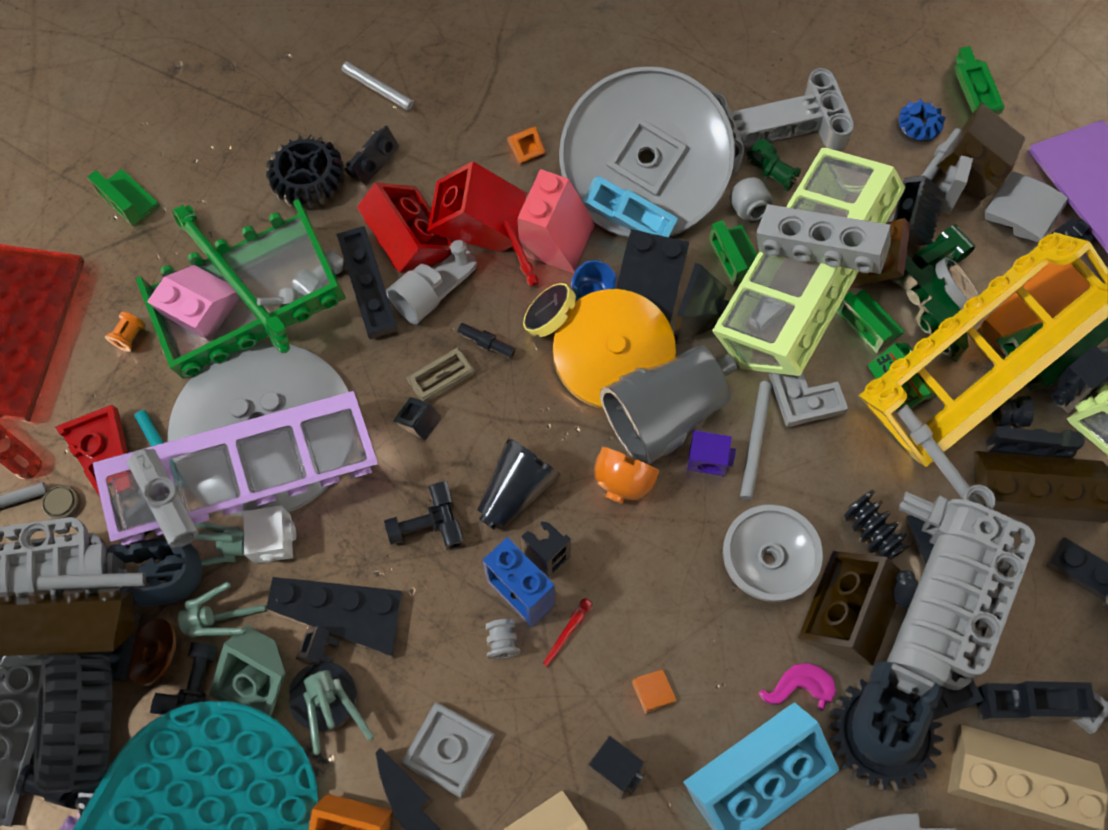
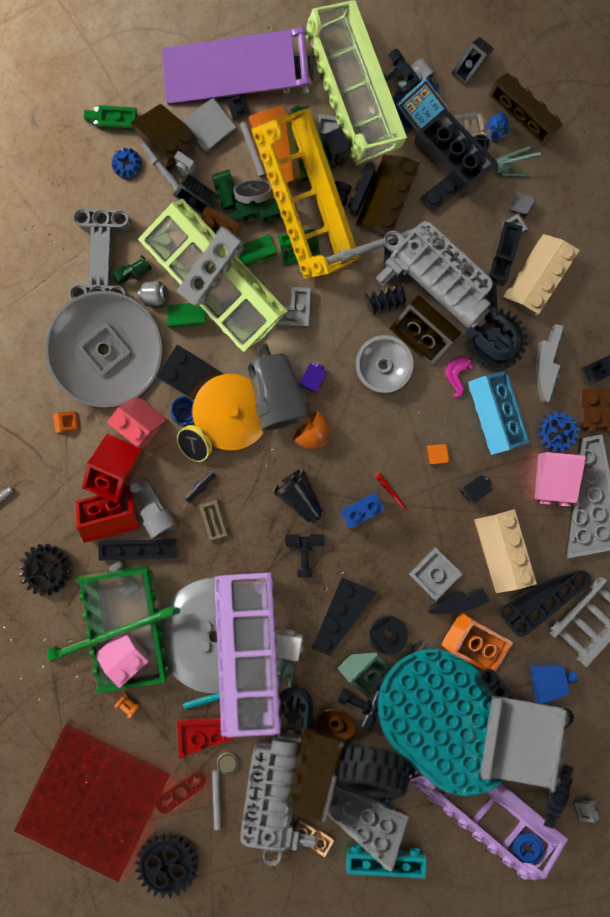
camera: 75 degrees left, 20 degrees up
light grey bar [37,572,146,590] -> none
green panel [87,168,159,227] -> none
light grey piece [126,448,199,548] -> none
sand green plant [178,582,267,638] -> none
light grey hand [257,288,298,308] -> none
black tile [296,626,340,664] -> none
sand green plant [303,671,374,755] -> none
black hinge [345,125,399,186] -> none
black slope [393,397,441,440] -> none
light grey bush [485,619,521,659] -> none
red piece [503,219,539,286] -> none
black hinge [521,521,571,579] -> none
medium azure slope [582,176,678,237] -> none
black slope [674,263,730,344] -> none
light grey bar [740,381,772,500] -> none
black arm [894,570,918,611] -> none

